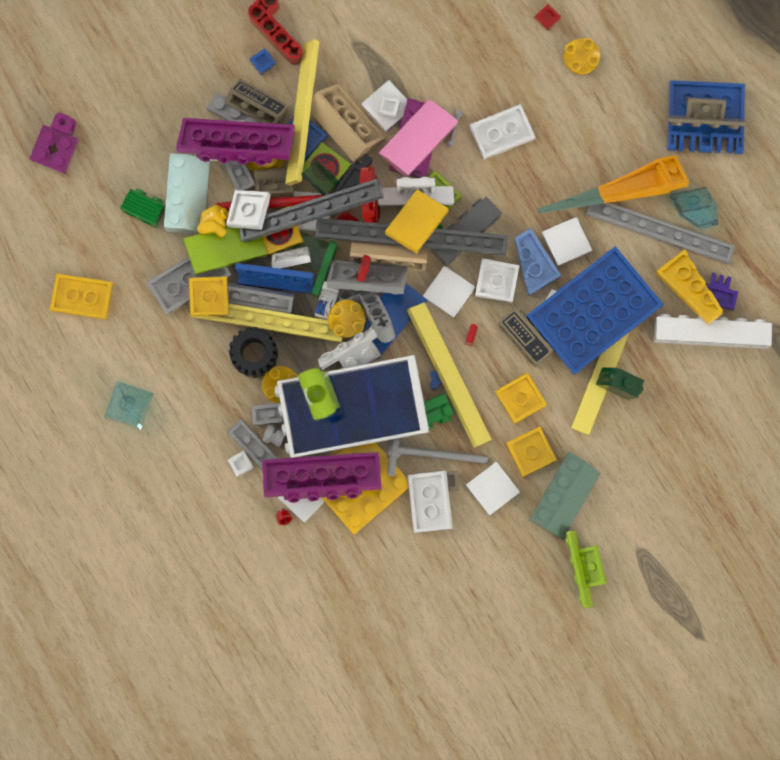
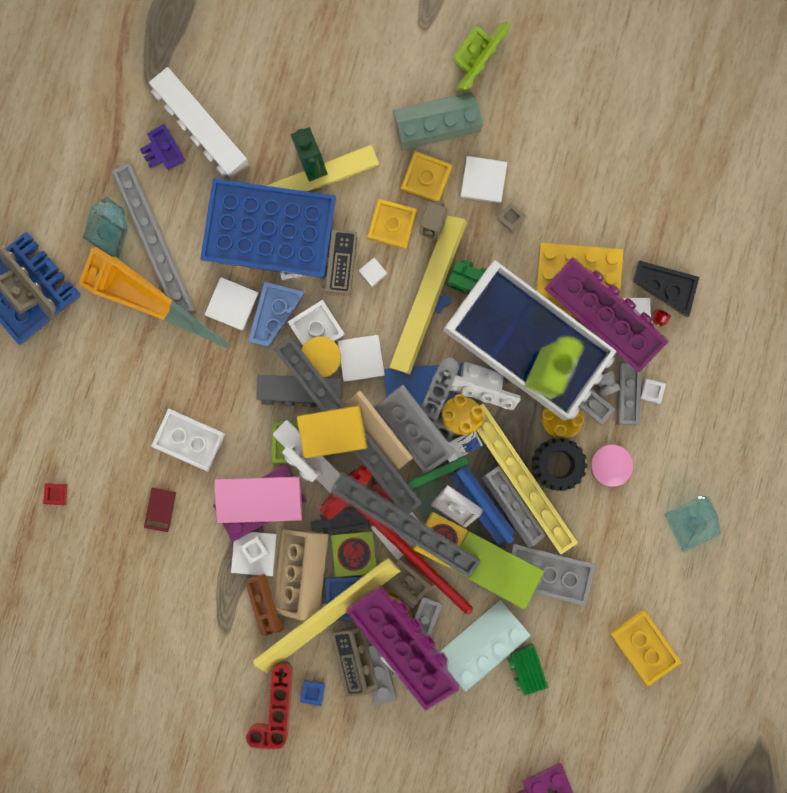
camera: 130 degrees left, 5 degrees up
yellow tile [189,276,229,316] -> none
yellow arm [197,220,227,238] -> none
yellow head [200,205,228,228] -> none
white tile [226,190,271,230] -> none
clear green piece [301,161,340,196] -> none
red tile [357,255,371,282] -> none
light grey bar [387,439,488,476] -> none
white tile [407,471,453,533] -> none
light grey hinge [447,110,462,147] -> none
red tile [465,323,478,347] -> none
yellow dish [563,38,601,75] -> none
yellow wing [656,249,723,325] -> none
none -> dark red piece [144,488,177,532]
none -> dark orange plate [245,574,284,636]
none -> yellow tile [301,336,341,378]
none -> white tile [359,258,388,287]
none -> dark tan brick [419,201,448,241]
none -> bright pink dish [591,445,633,486]
none -> black wing [632,260,700,318]

